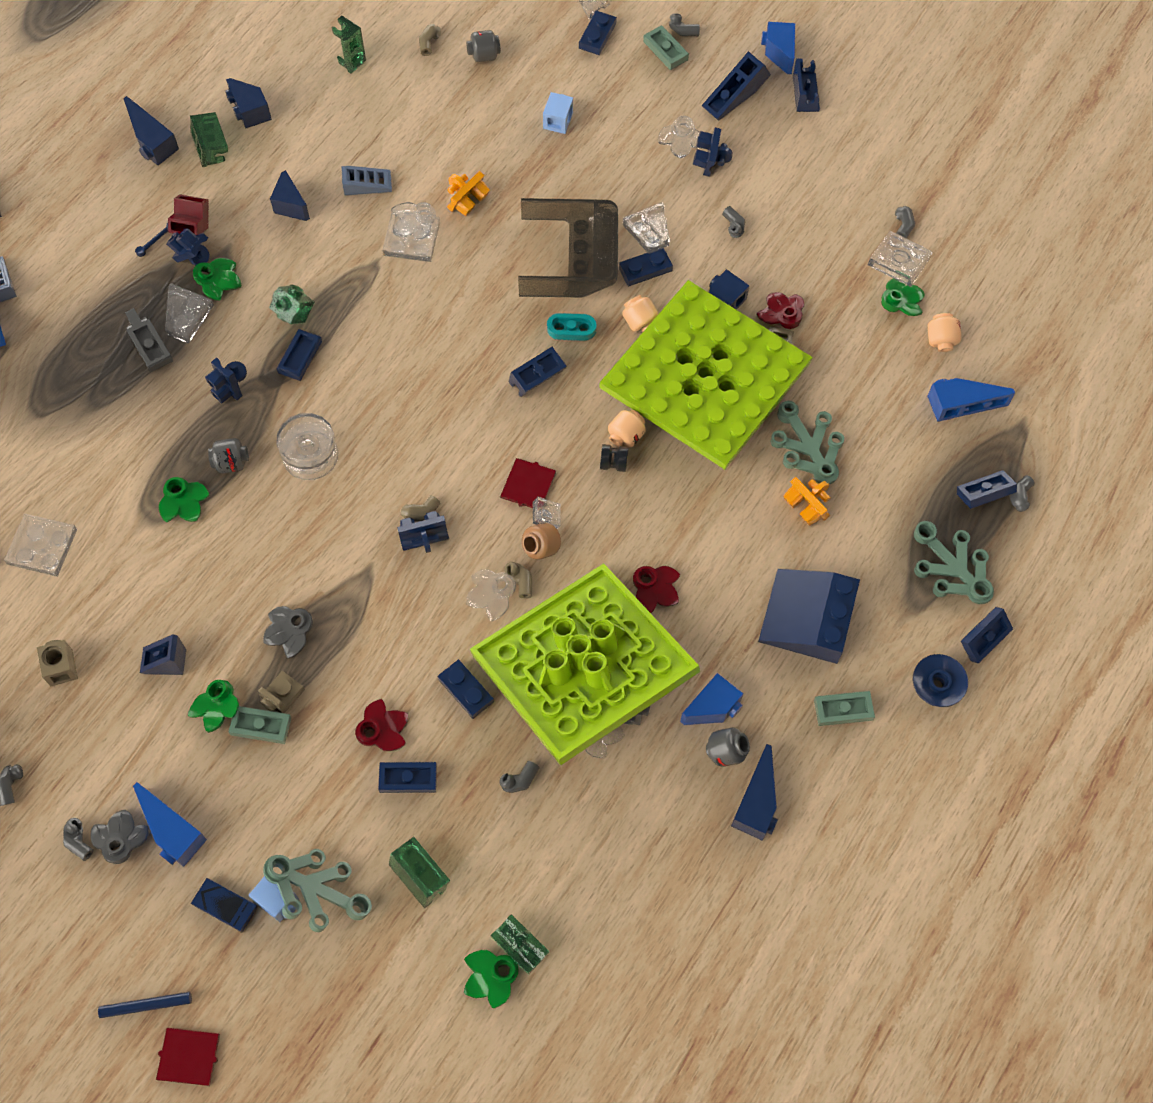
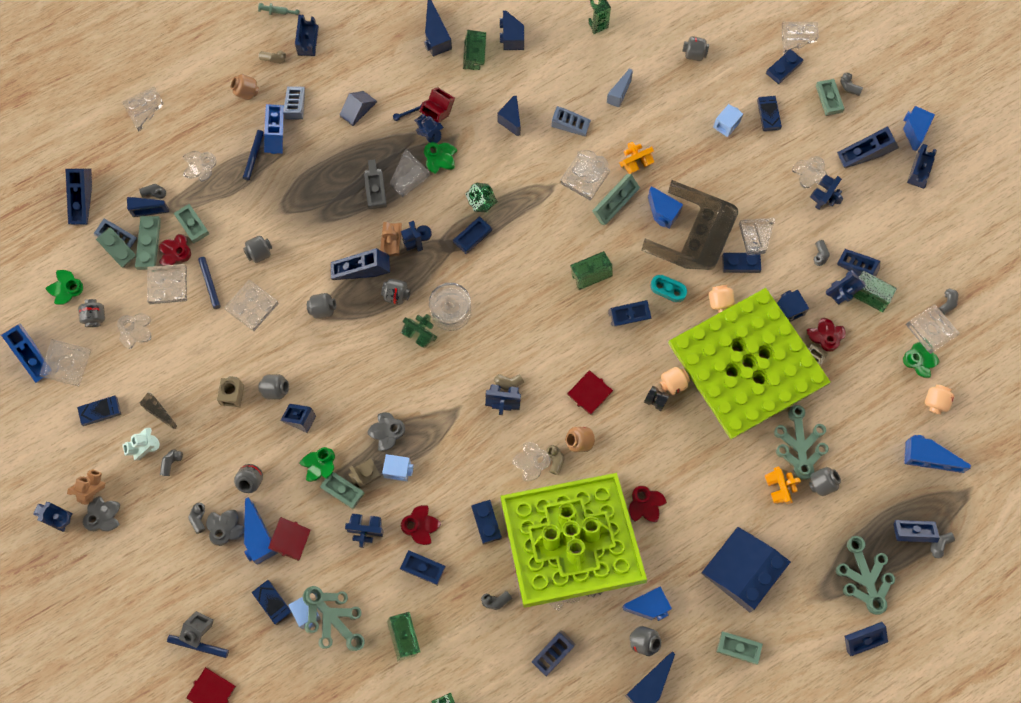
camera: 25 degrees right, 5 degrees up
green plate [159,477,209,522] -> none
dark tan arm [419,24,441,56] -> none
clear plate [533,497,561,529] -> none
dark blue dish [912,654,968,707] -> none
none -> dark grey bracket [179,611,214,648]
none -> dark grey head [234,464,263,494]
none -> dark grey head [243,236,273,263]
none -> dark grey head [258,374,289,400]
none -> dark red piece [268,517,311,561]
none -> dark grey head [307,293,336,319]
none -> dark blue slope [331,248,390,280]
none -> slope [340,91,377,126]
none -> dark blue hips [345,513,384,548]
none -> medium nougat hips [380,222,402,257]
none -> light blue brick [382,454,414,481]
none -> clear green hips [401,314,438,348]
none -> dark blue slope [532,630,576,677]
none -> clear green hinge [570,251,613,290]
none -> sand green plate [592,174,640,225]
none -> sand blue slope [607,68,633,107]
none -> blue slope [648,186,683,229]
none -> dark blue tile [757,96,782,131]
none -> dark grey head [809,467,841,496]
none -> dark blue hips [826,270,866,305]
none -> dark blue slope [837,249,881,282]
none -> clear green hinge [853,271,897,313]

